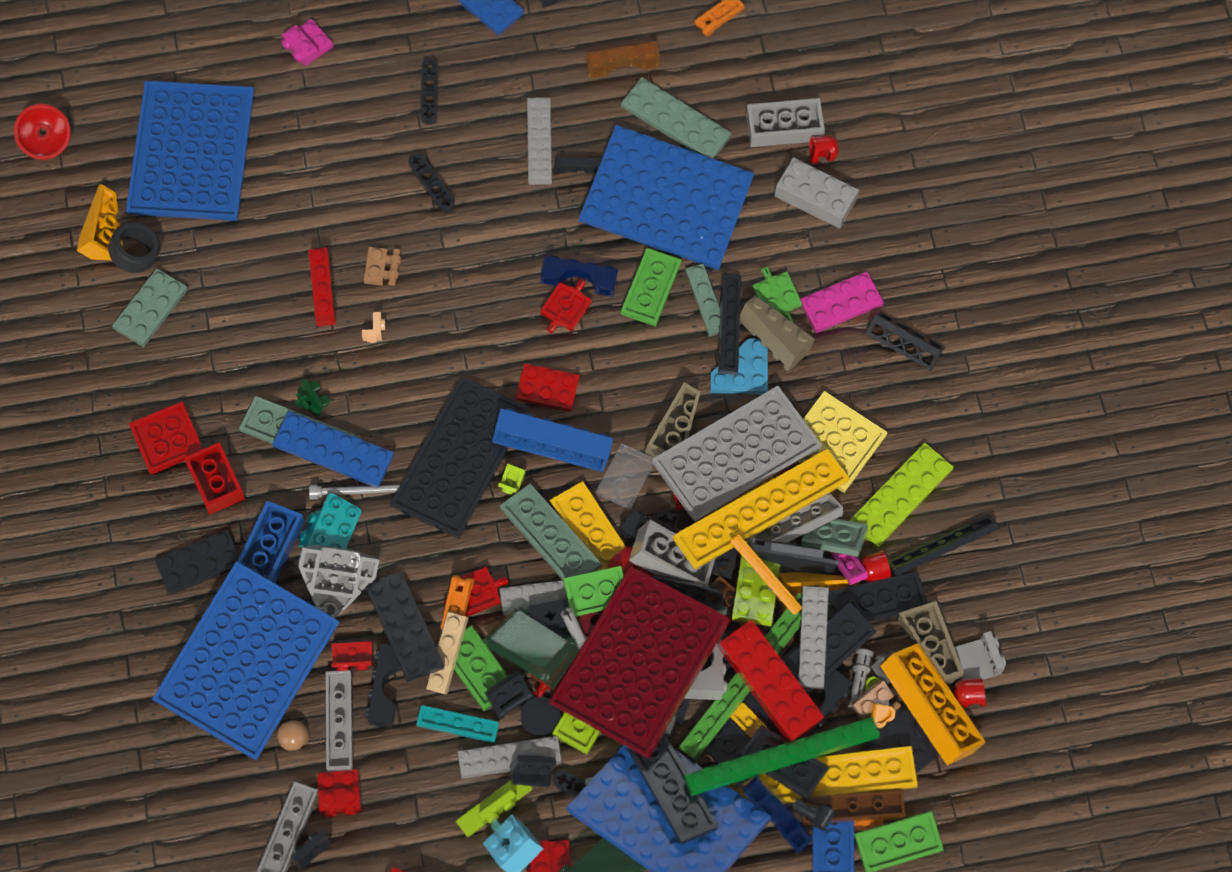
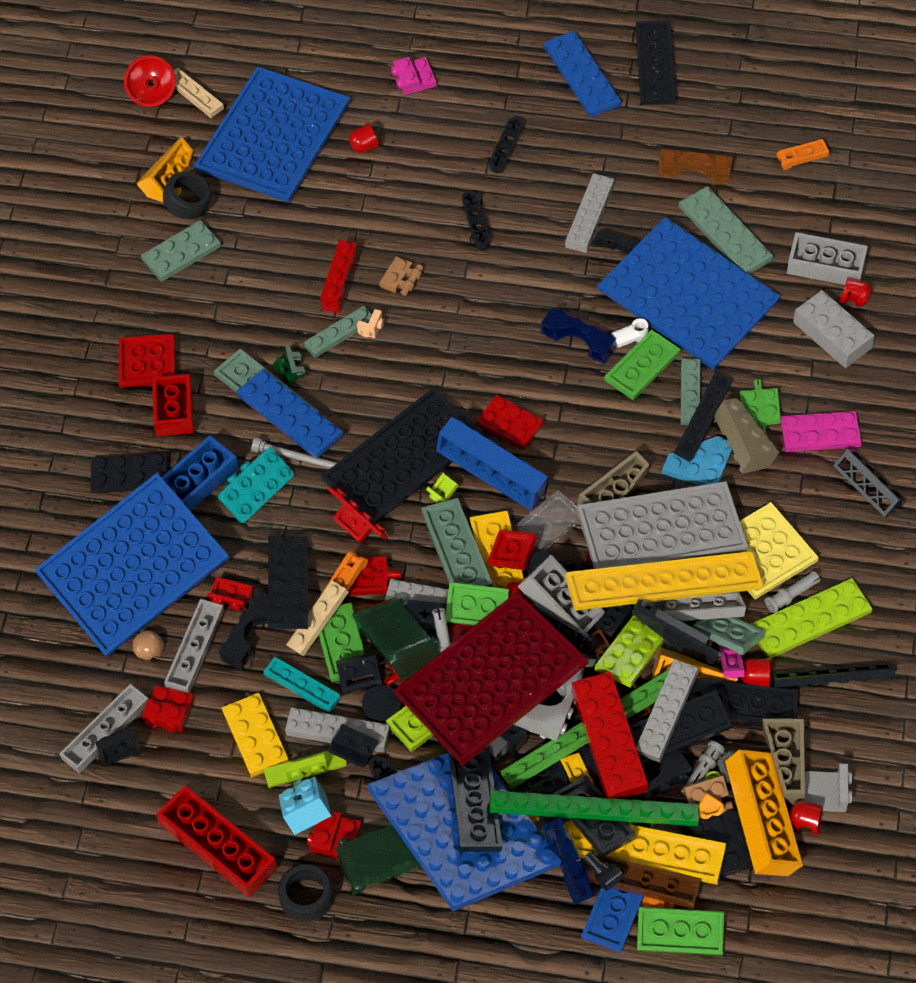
camera: 25 degrees right, 10 degrees down
light grey wedge [298,545,380,618] -> none
red plate [540,279,592,334] -> none
light orange axle [730,534,802,615] -> none
none -> tan plate [173,68,224,118]
none -> yellow plate [221,693,289,778]
none -> sand green plate [304,306,372,358]
none -> red bracket [328,487,388,543]
none -> red helmet [349,122,379,154]
none -> red plate [487,530,537,570]
none -> white piece [611,318,648,348]
none -> light grey pin [765,571,820,613]

